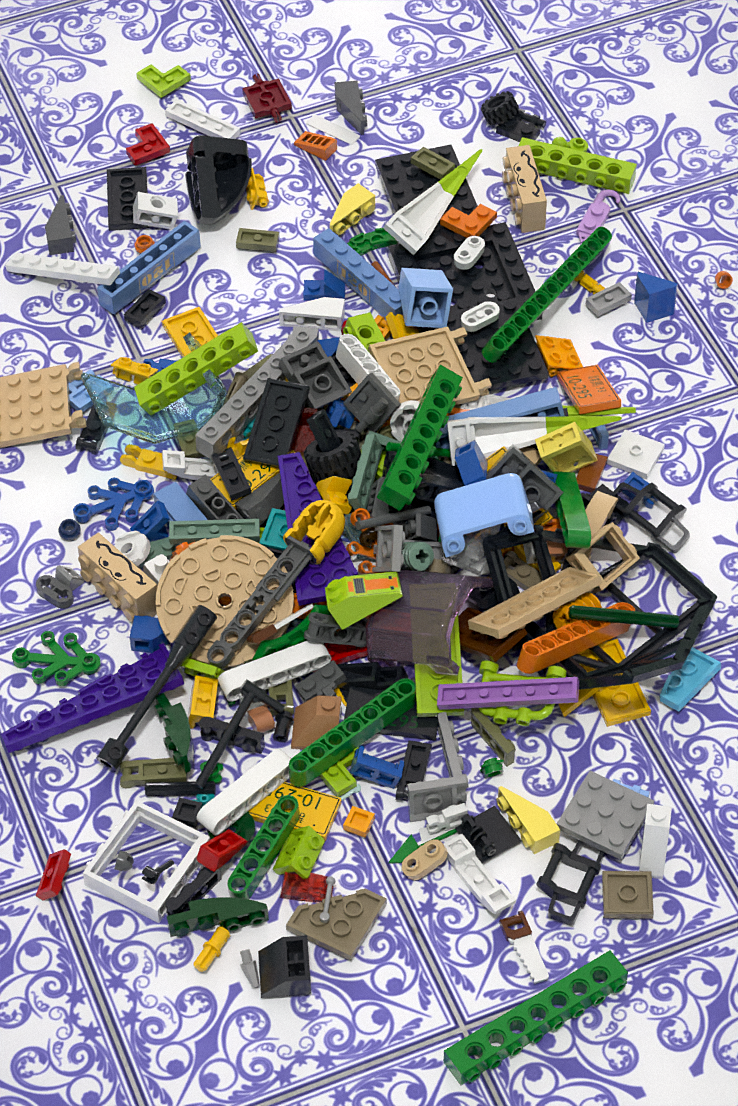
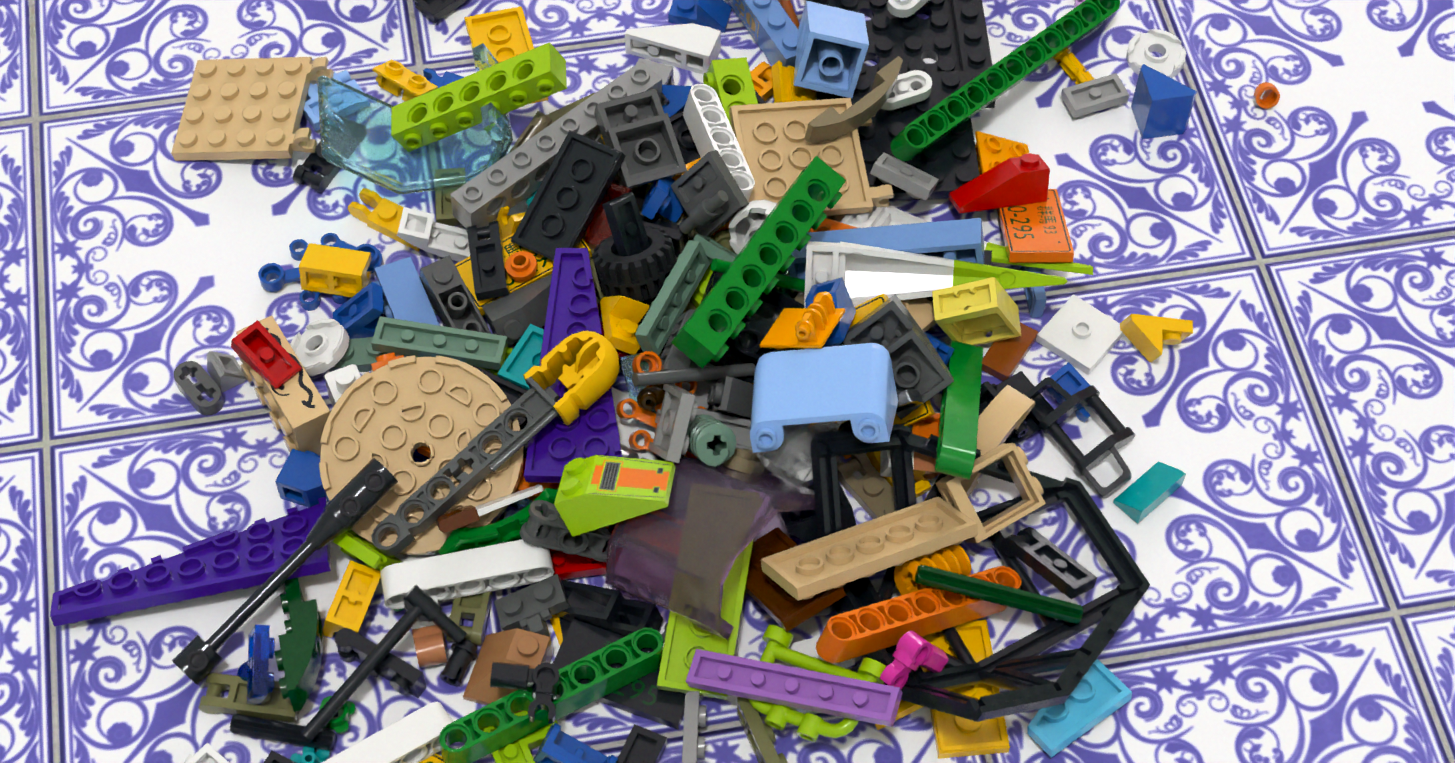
camera: 10 degrees right, 5 degrees up
green plant [12,631,101,686] -> none
dark blue plate [58,519,81,540] -> none
none -> red slope [231,320,302,390]
none -> clear blue plate [237,624,275,705]
none -> yellow hinge [299,243,371,297]
none -> black bar [490,662,560,724]
none -> orange plate [505,251,538,282]
none -> light orange hinge [759,291,845,350]
none -> dark tan slope [804,56,903,143]
none -> light grey plate [870,152,939,201]
none -> dark pink bar [880,631,948,689]
none -> red slope [949,153,1050,214]
none -> black plate [1001,527,1097,599]
none -> teal slope [1113,461,1186,524]
none -> yellow slope [1120,314,1193,362]
none -> white tile [1126,29,1186,78]

